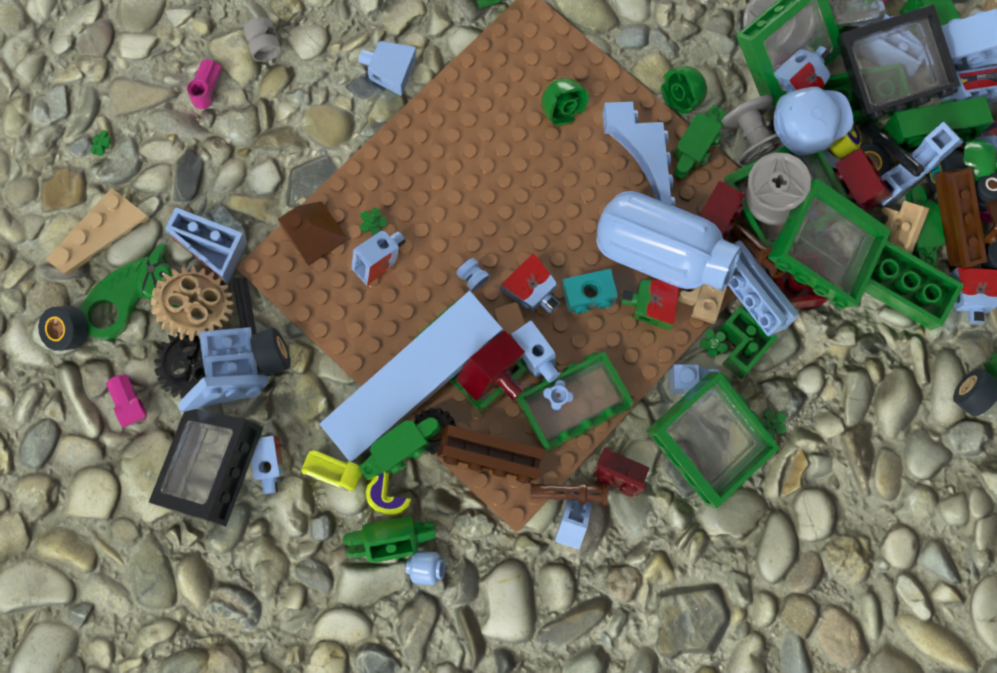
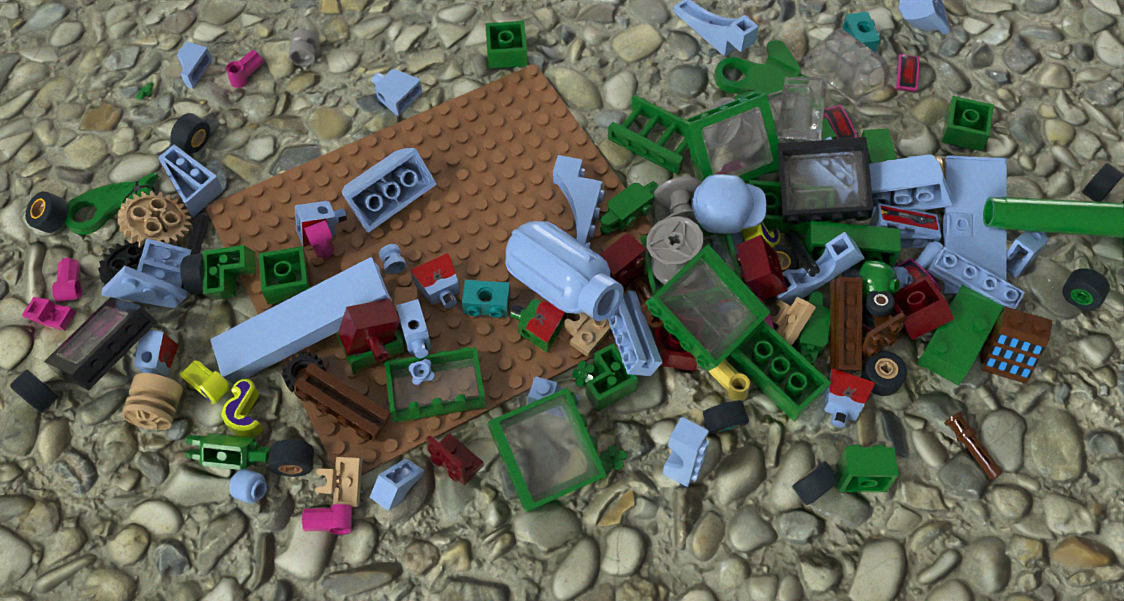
camera: 25 degrees right, 15 degrees down
tan wing [46,188,149,276] -> none
reddish brown slope [278,201,348,266] -> none
green hinge [359,417,441,480] -> none
green plant [360,208,387,236] -> none
reddish brown pin [530,482,608,506] -> none
green cylinder [541,78,589,126] -> none
green cylinder [661,66,707,114] -> none
light blue torso [774,46,831,93] -> none
none -> black wheel [10,369,58,413]
none -> dark pink slope [22,297,76,331]
none -> tan wheel [121,373,183,430]
none -> black wheel [170,113,211,154]
none -> light blue arch [177,41,212,89]
none -> green brick [202,245,256,300]
none -> green brick [258,246,311,304]
none -> black wheel [268,439,314,477]
none -> dark pink piece [302,504,353,535]
none -> dark pink piece [304,220,334,259]
none -> tan plate [315,457,362,507]
none -> light blue windscreen [342,148,437,232]
none -> green fence [608,95,688,175]
none -> light blue arch [663,417,710,487]
none -> black wheel [703,400,749,434]
none -> light yellow piece [708,359,750,401]

